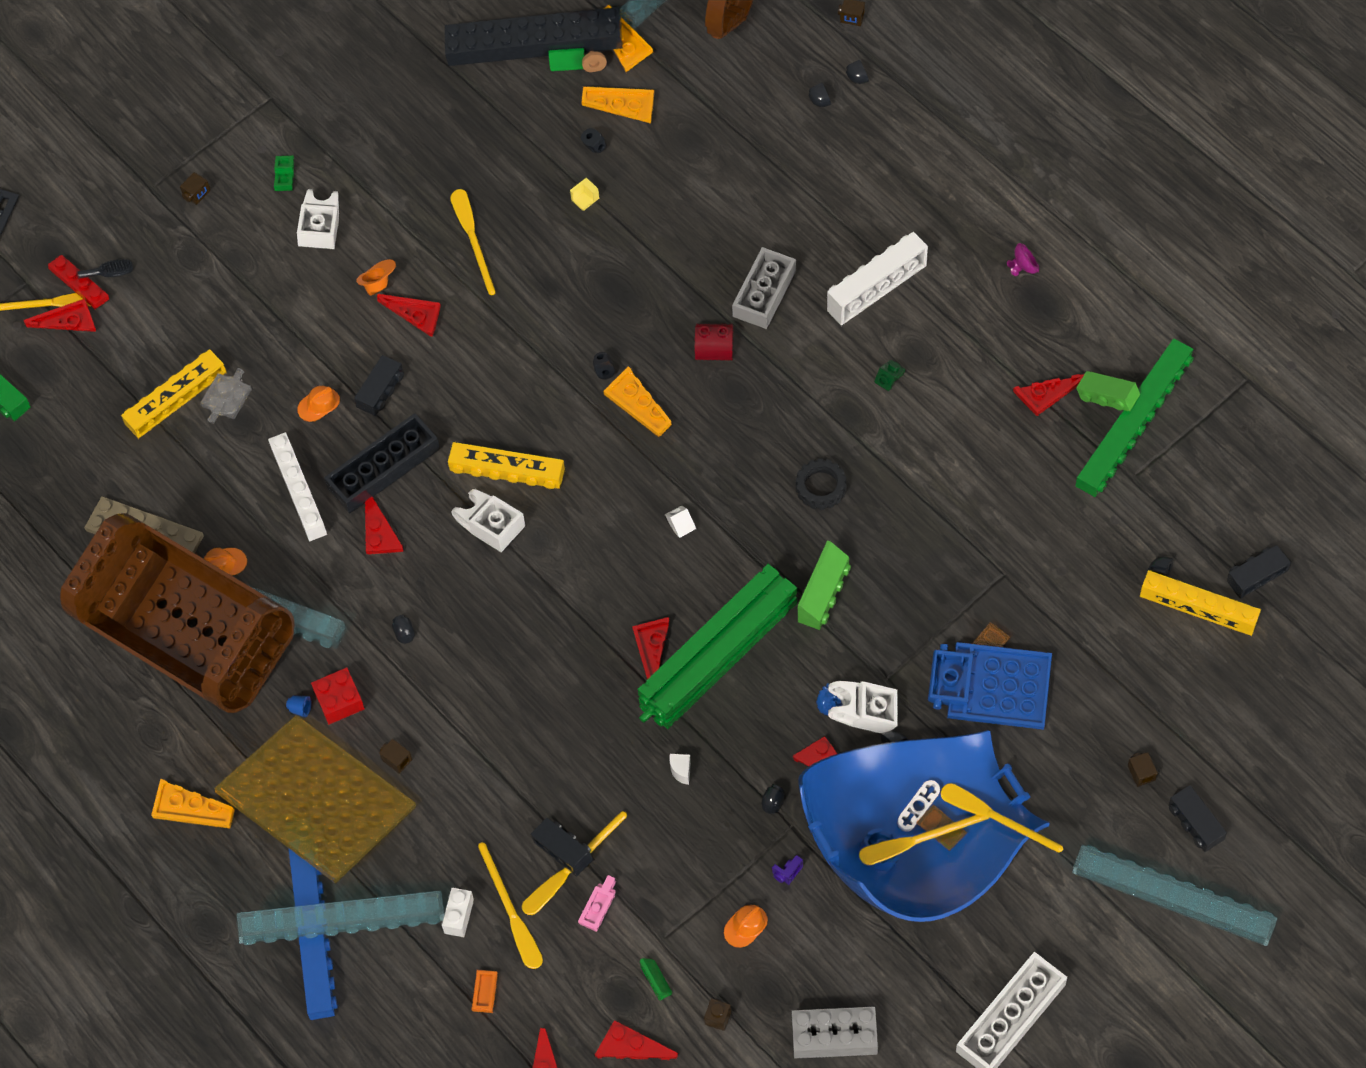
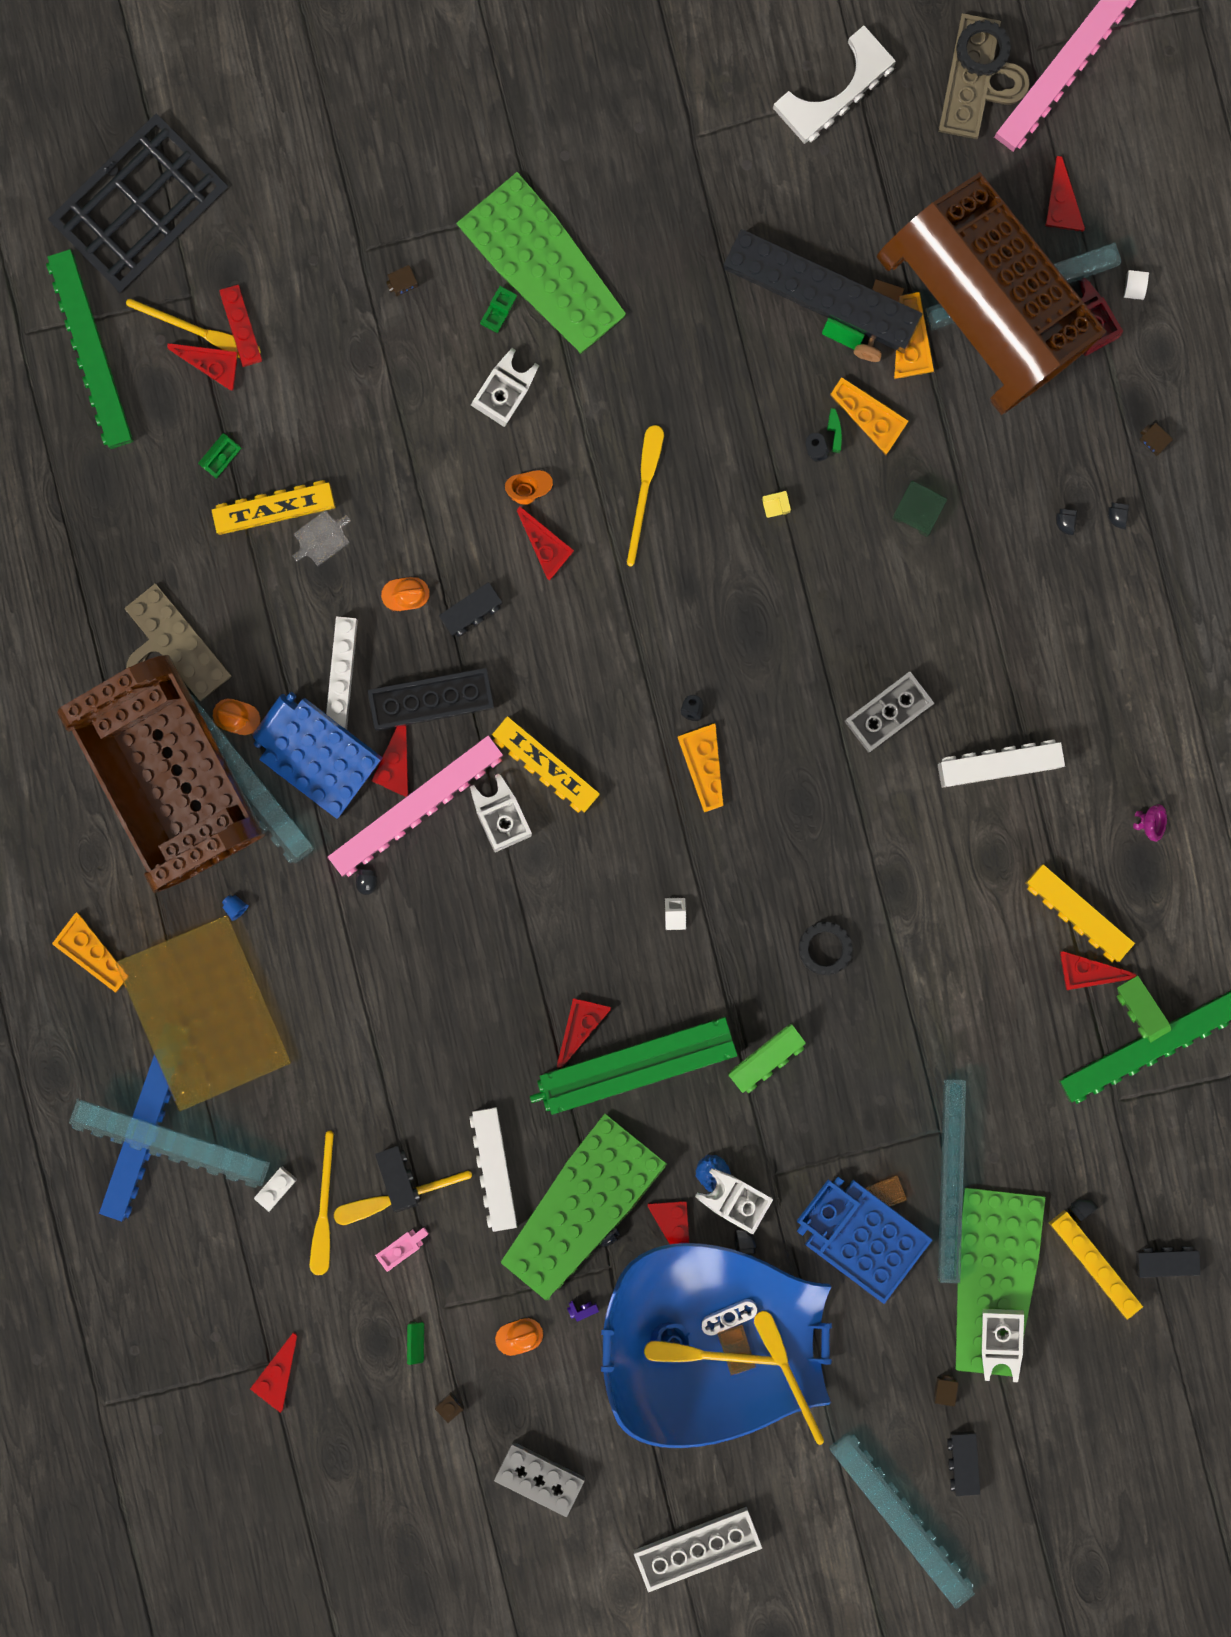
camera: 25 degrees right, 25 degrees up
black piece [77,259,133,279] -> none
red brick [311,668,365,725] -> none
dark brown brick [379,738,412,774] -> none
orange tile [472,970,498,1013] -> none
red wing [595,1020,678,1060] -> none
white brick [670,754,691,785] -> none
dark red brick [695,323,734,360] -> none
dark green bracket [874,360,906,391] -> none
none -> green slope [198,433,242,479]
none -> blue plate [253,692,382,819]
none -> bright pink brick [328,736,503,877]
none -> bright green wing [456,172,626,353]
none -> white brick [469,1107,517,1232]
none -> bright green wing [501,1114,667,1300]
none -> green slope [827,408,842,453]
none -> clear green panel [892,481,947,537]
none -> clear light blue brick [938,1079,966,1283]
none -> bright green wing [955,1188,1045,1377]
none -> white brick [982,1309,1024,1382]
none -> yellow brick [1026,865,1135,962]

